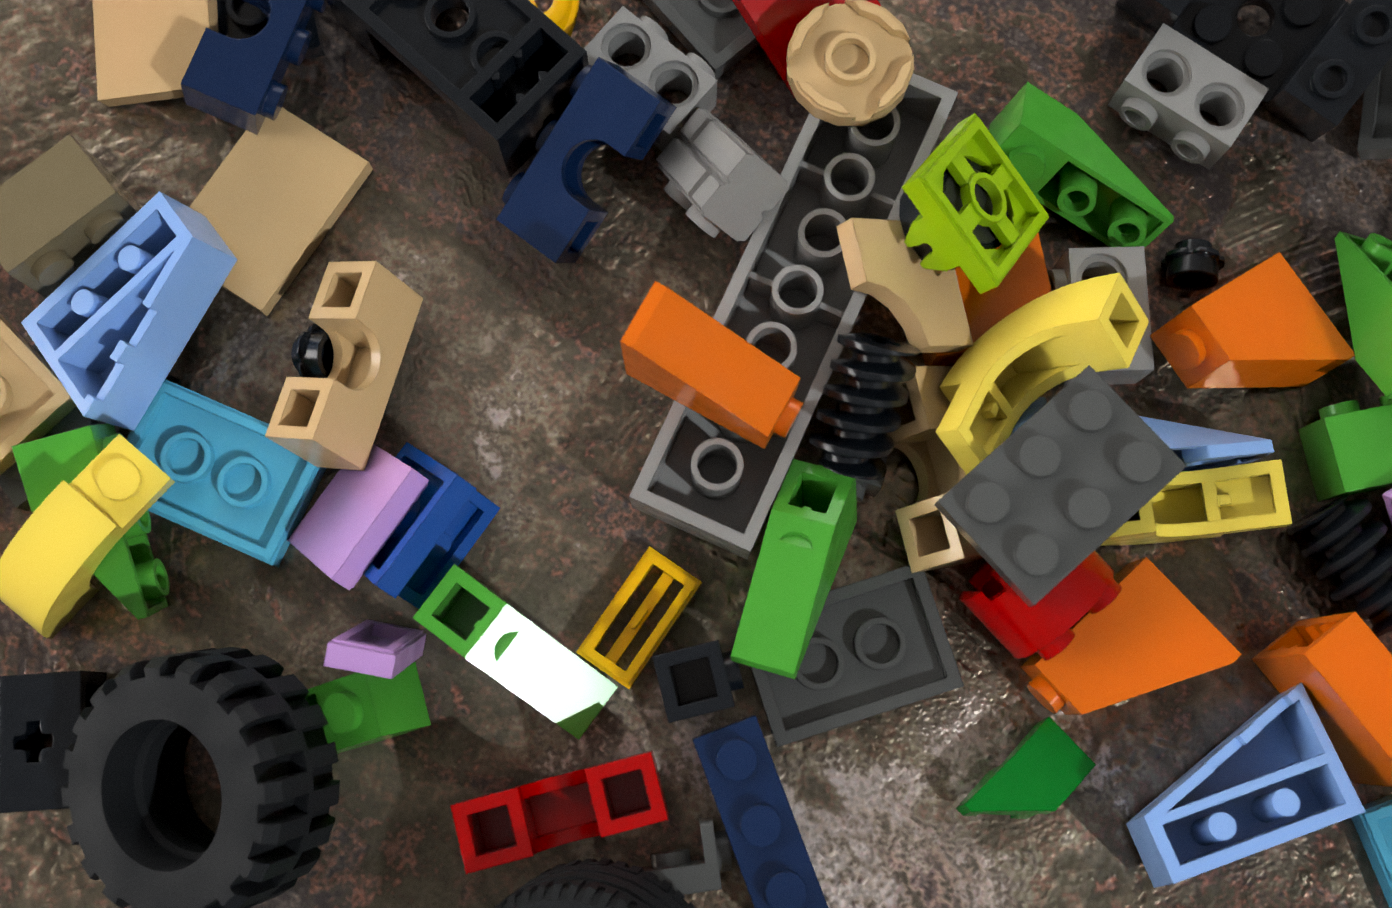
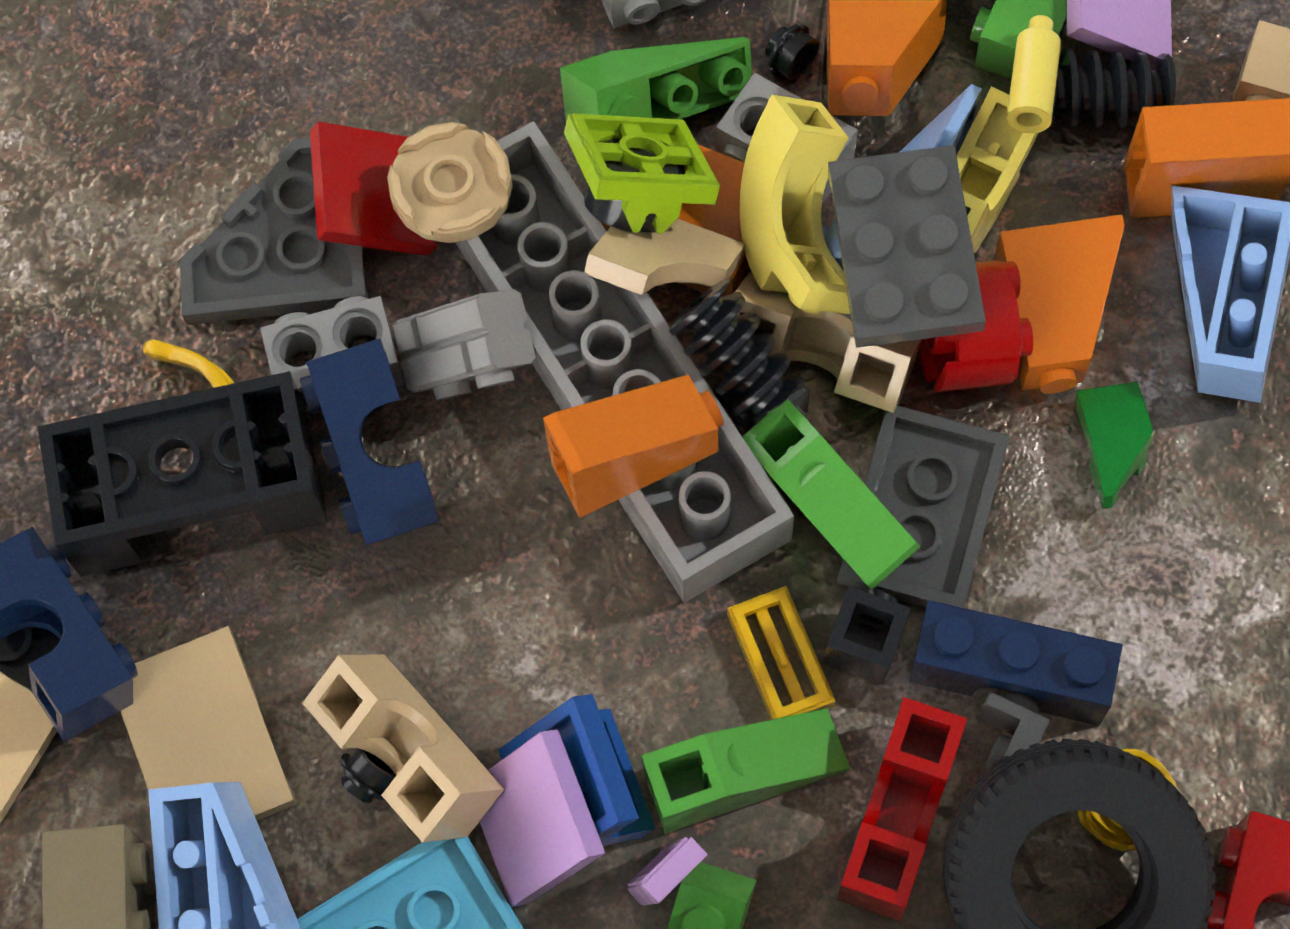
camera: 50 degrees left, 10 degrees down
none -> light yellow cylinder [1006,15,1061,133]

